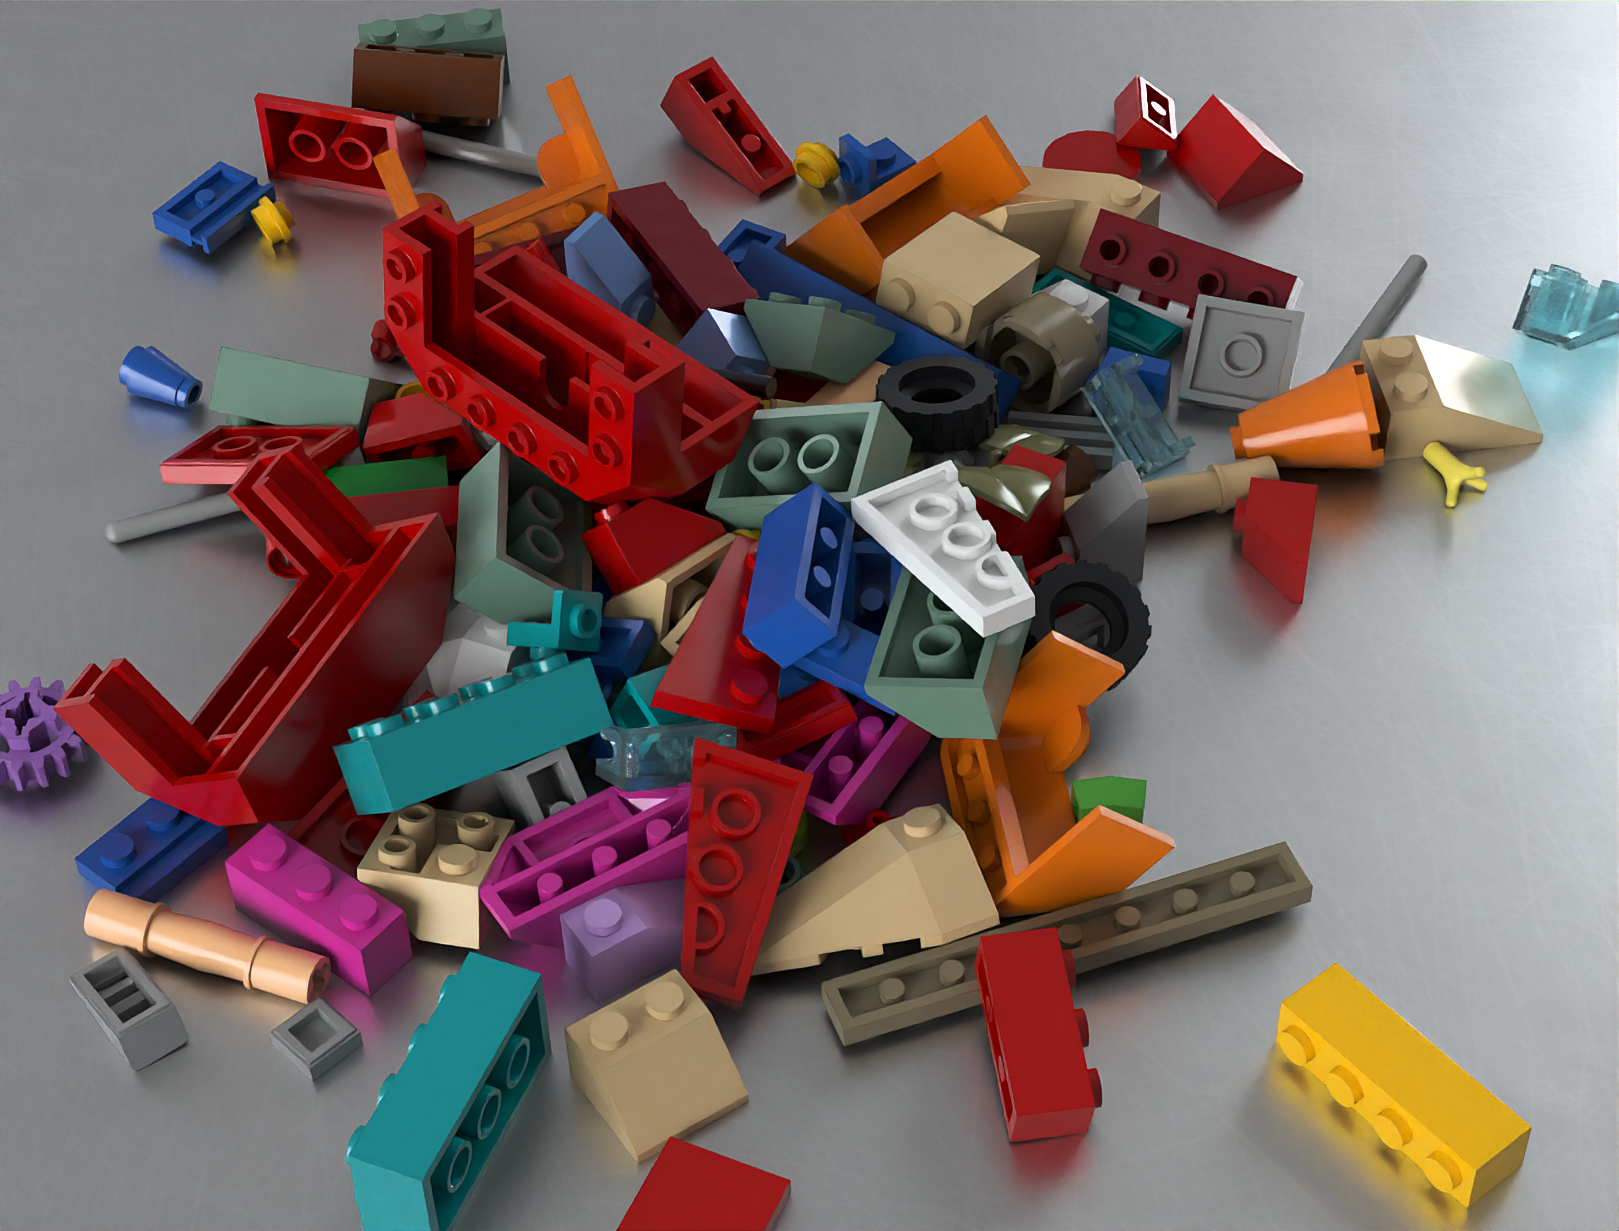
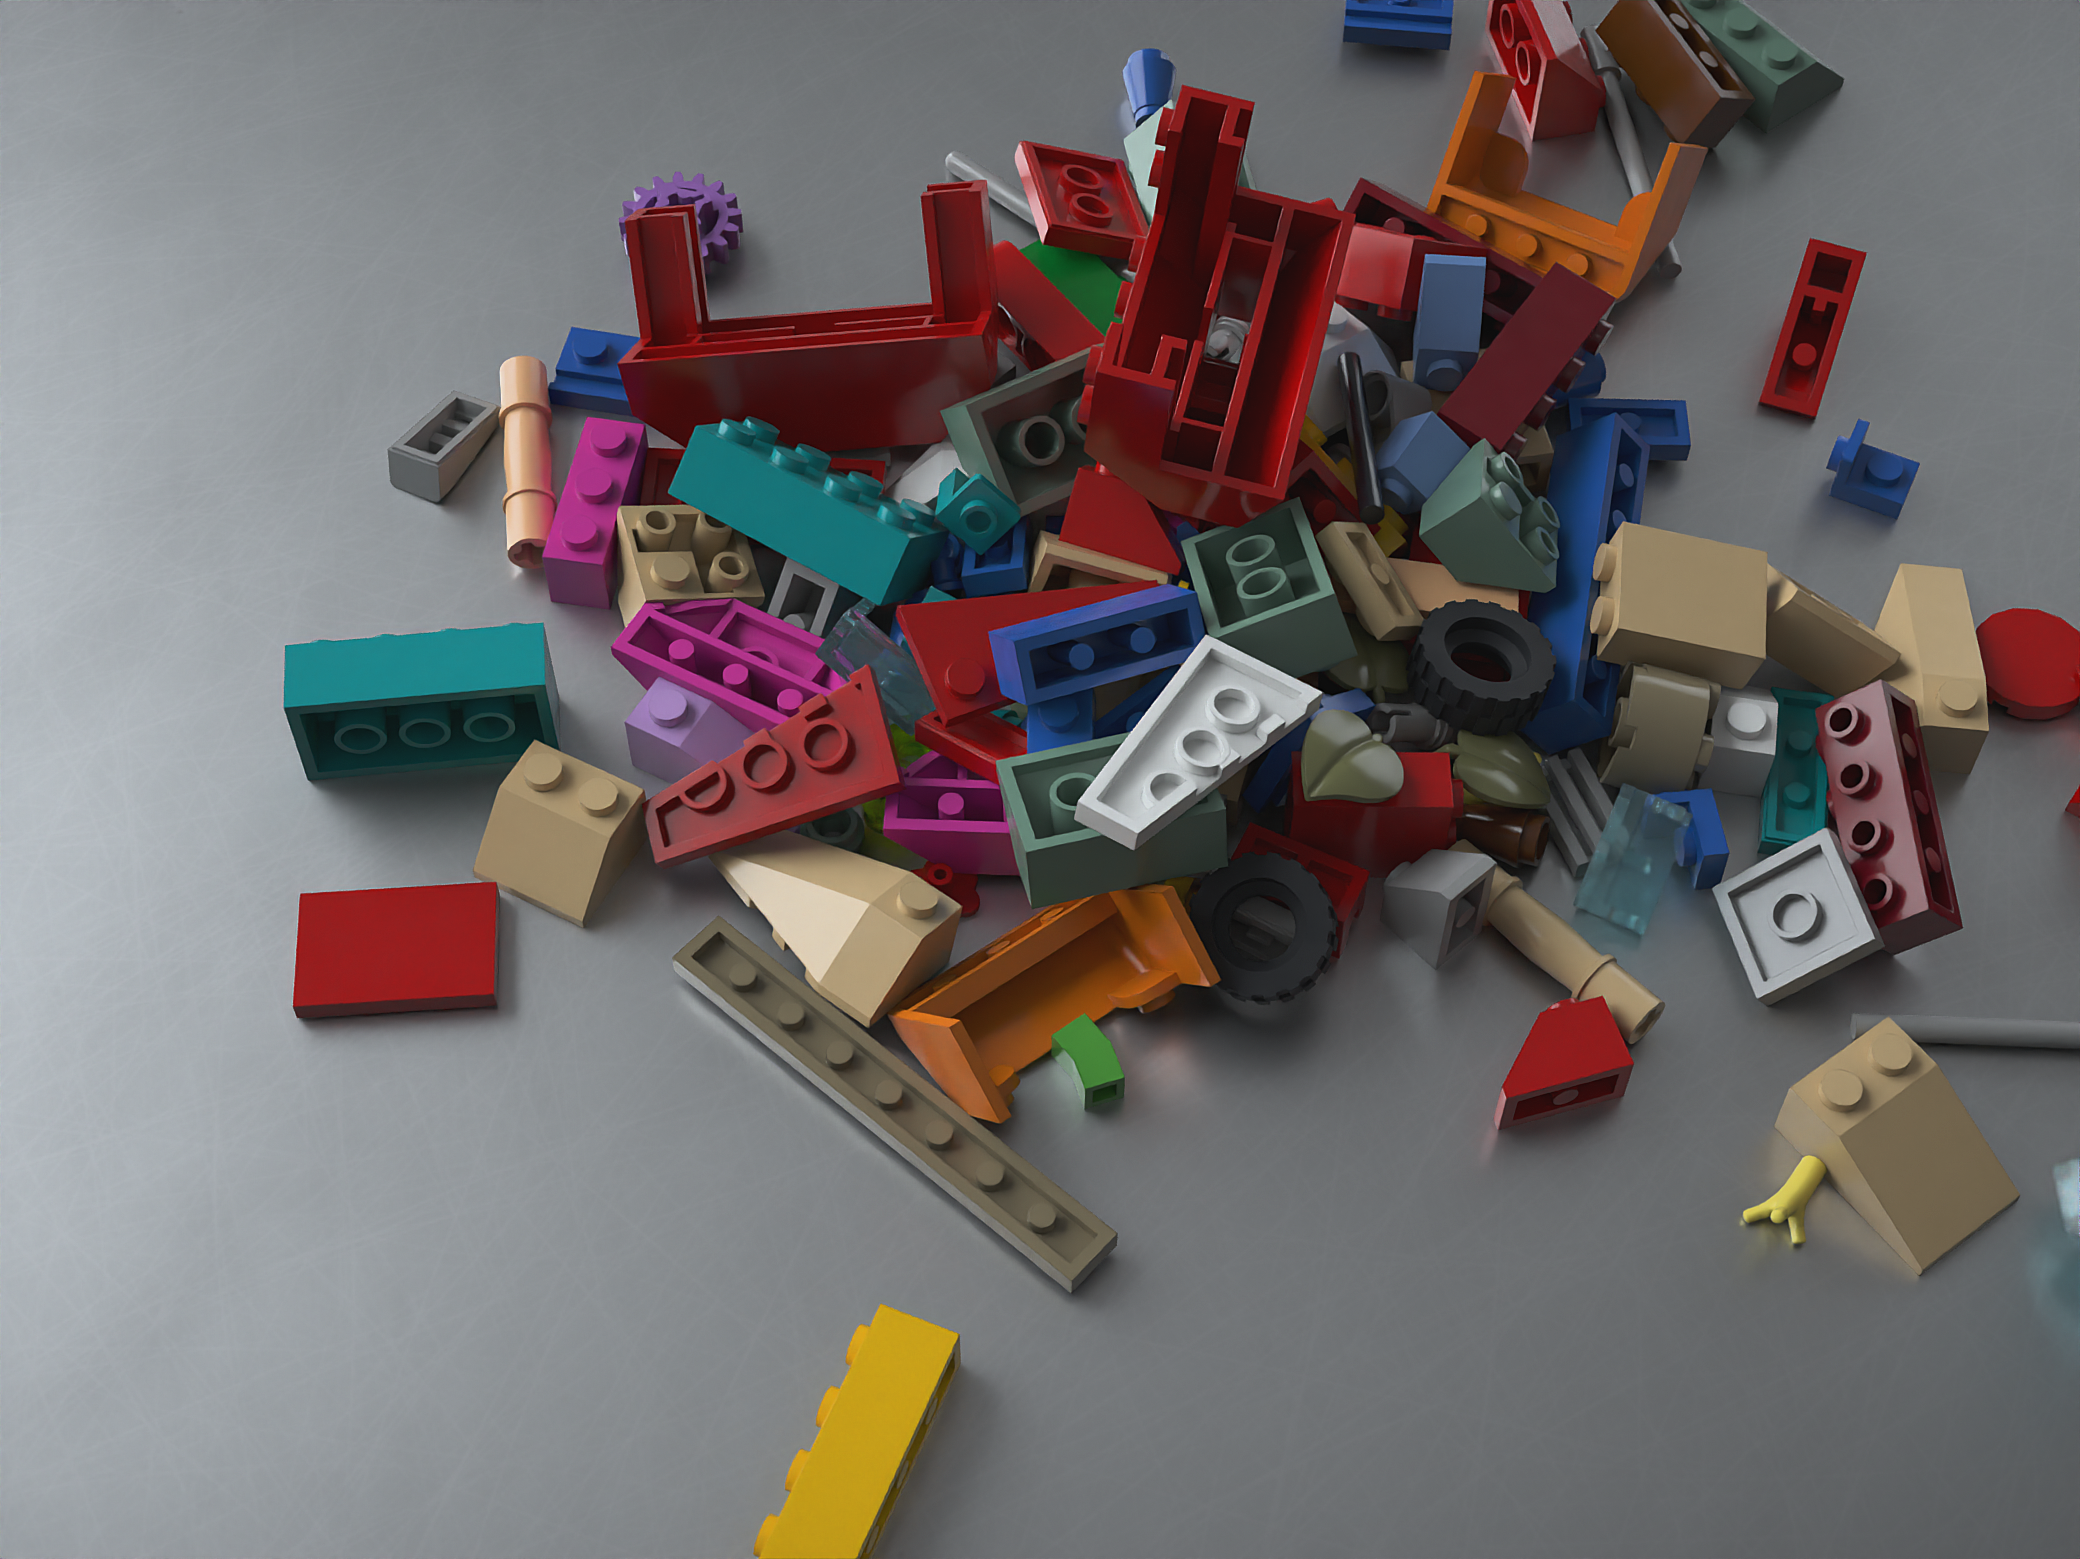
camera: 60 degrees right, 10 degrees up
yellow plate [251,196,296,245] -> none
light grey tile [270,996,363,1082] -> none
orange windscreen [780,115,1031,301] -> none
yellow plate [793,142,840,188] -> none
red brick [974,927,1102,1142] -> none
orange cone [1229,360,1385,469] -> none

